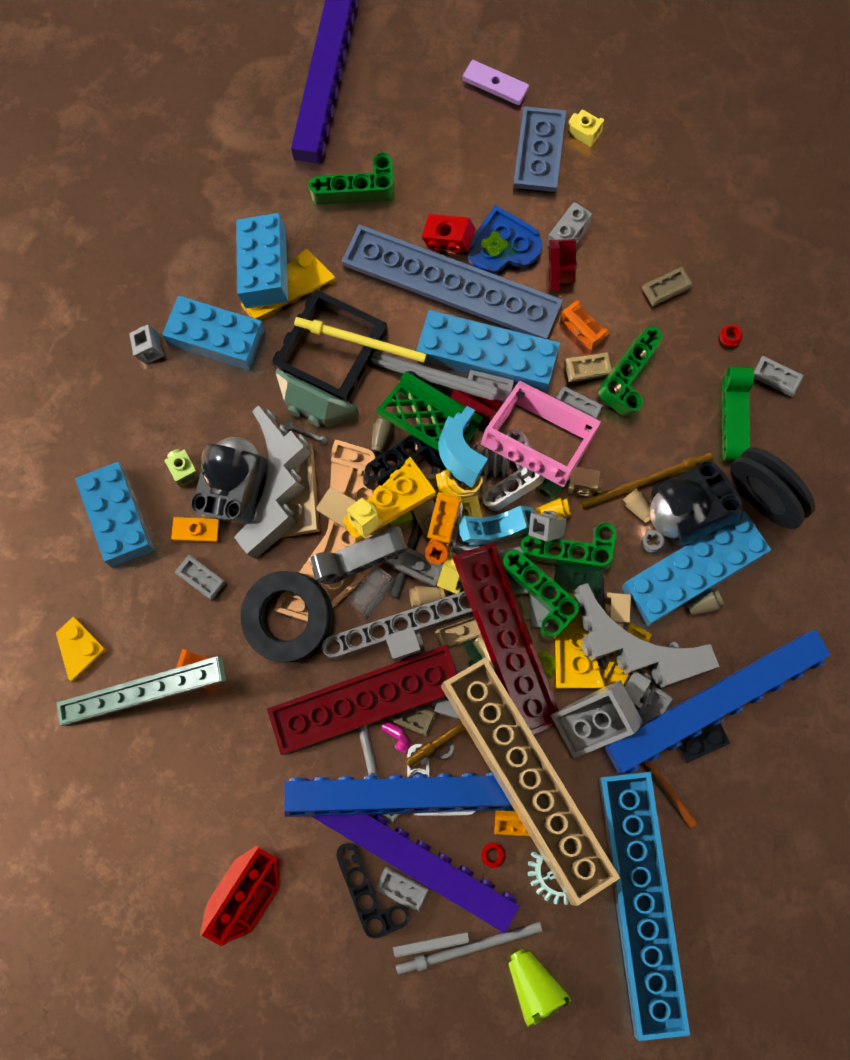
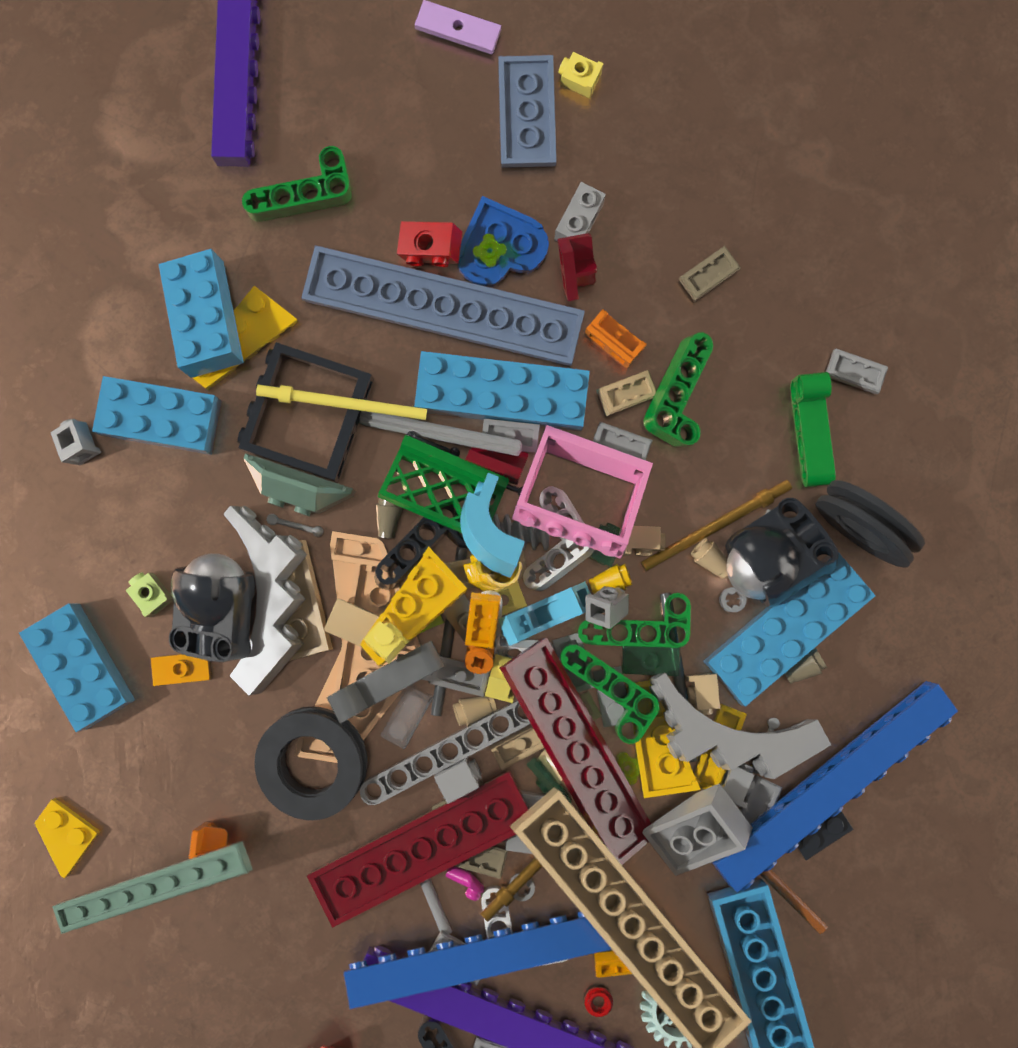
camera: 20 degrees left, 10 degrees up
light grey plate [174,555,226,601] -> none
red plate [720,325,743,347] -> none

